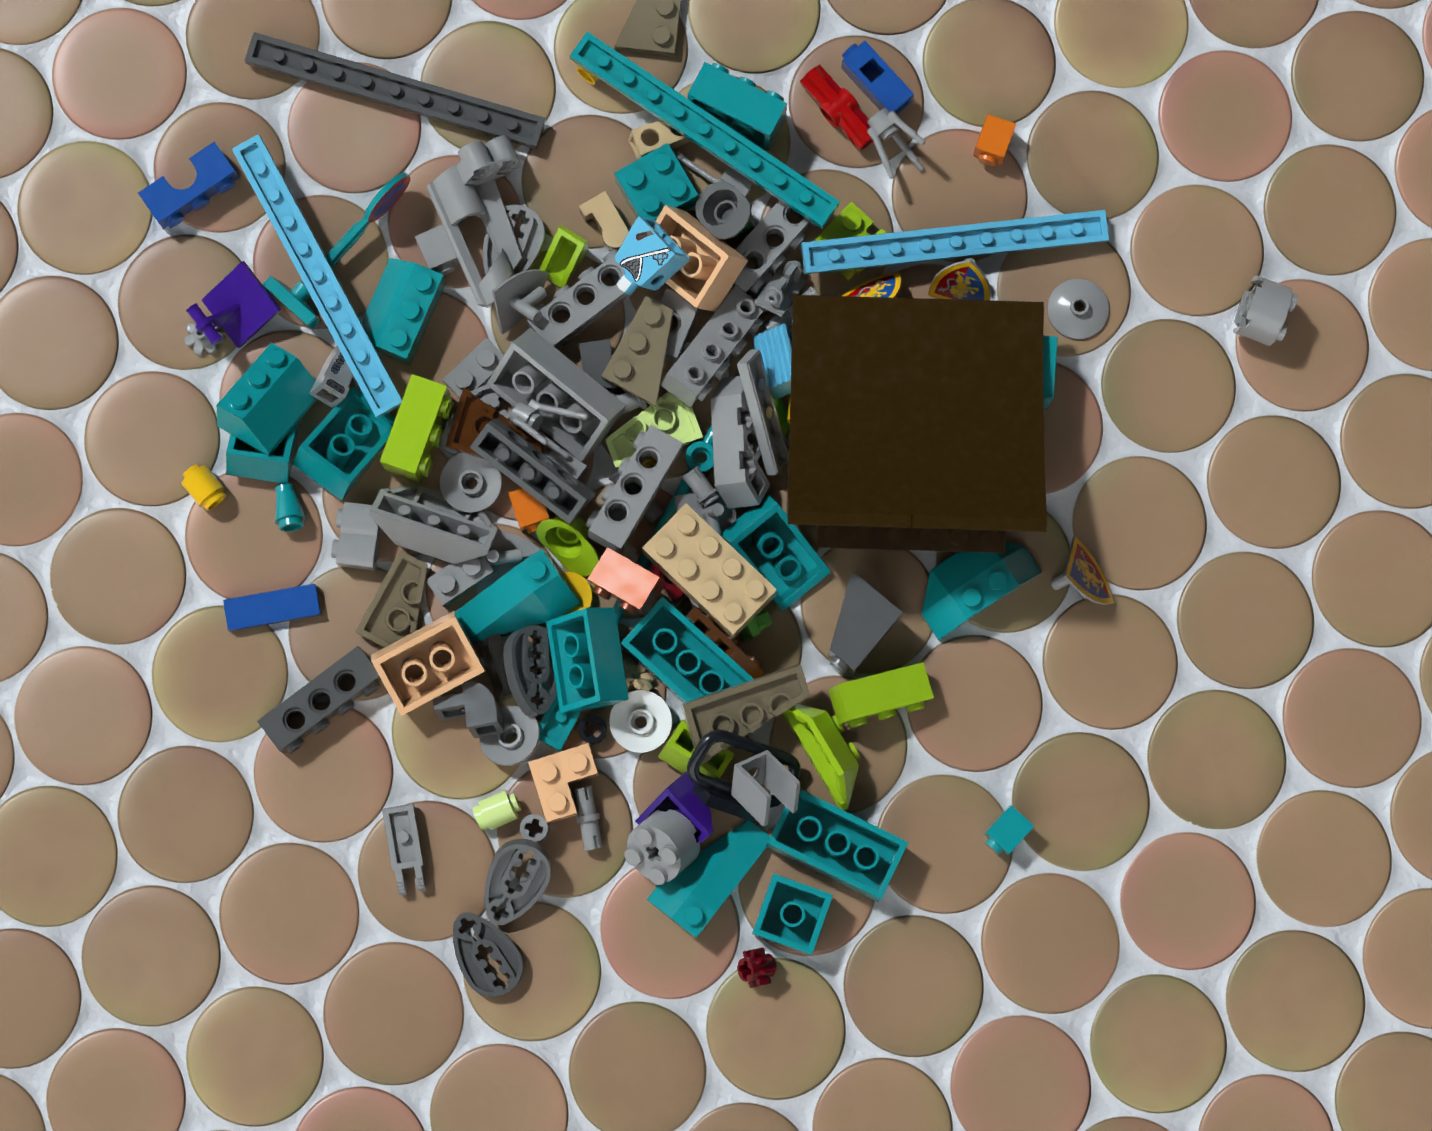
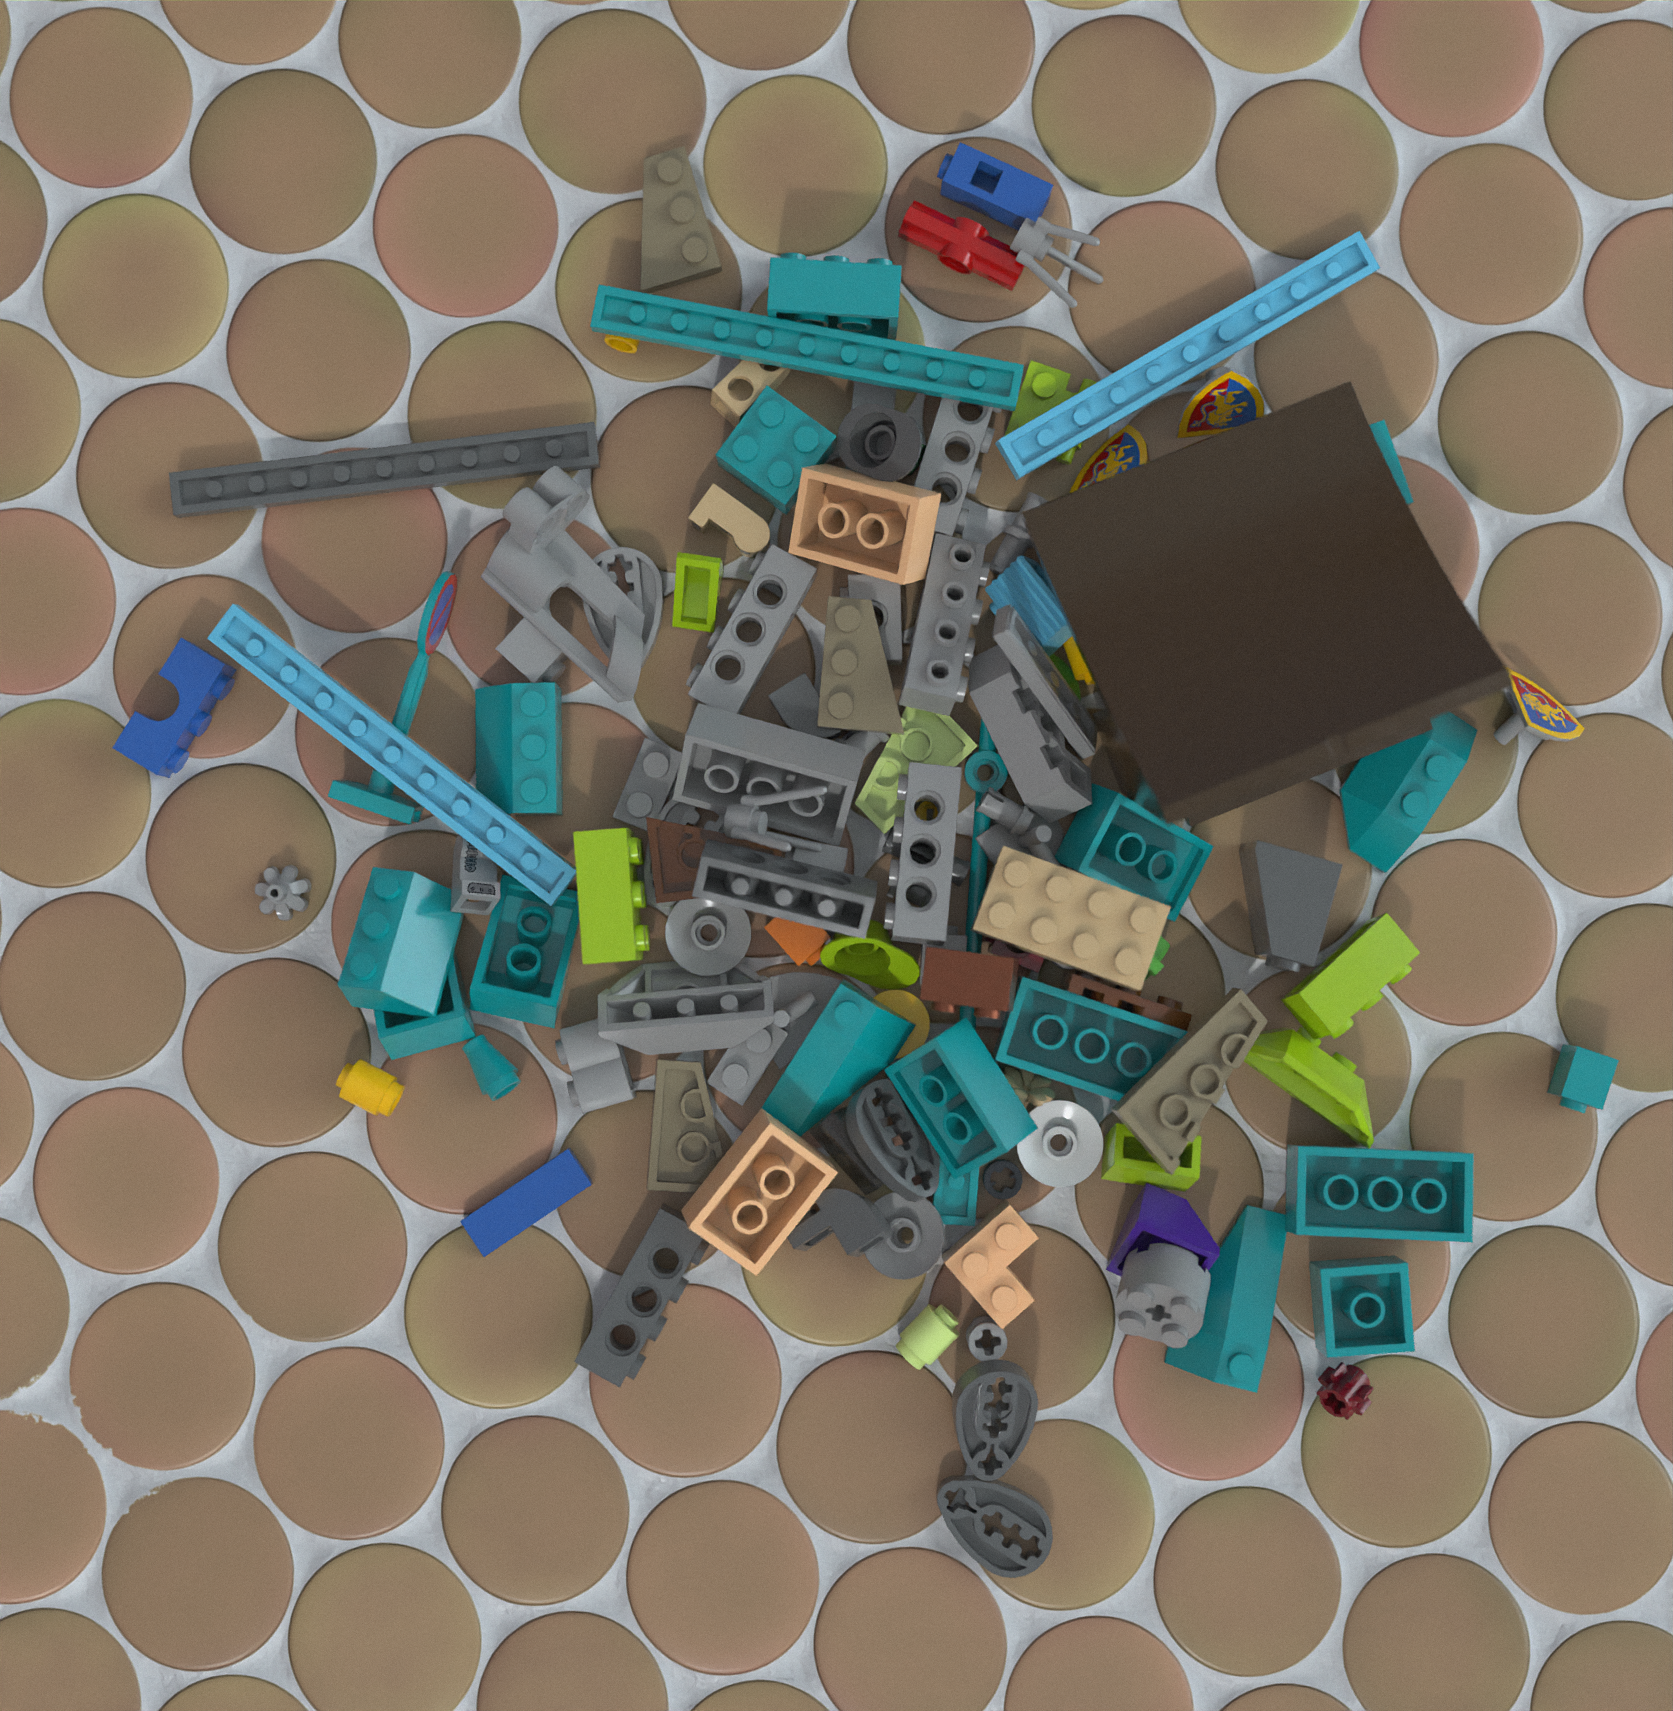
camera: 25 degrees left, 5 degrees up
dark purple plate [186,261,281,348] -> none
light grey hinge [382,803,426,895] -> none
light grey shield [492,269,549,335] -> none
light grey pin [572,786,604,851] -> none
medium azure torso [615,216,691,295] -> none
light grey hinge [674,151,725,183] -> none
black bar [687,729,801,822] -> none
light grey piece [731,750,800,826] -> none
light grey hinge [754,260,807,317] -> none
orange brick [973,114,1016,166] -> none
light grey dish [1047,279,1109,340] -> none
light grey brick [1233,275,1298,346] -> none

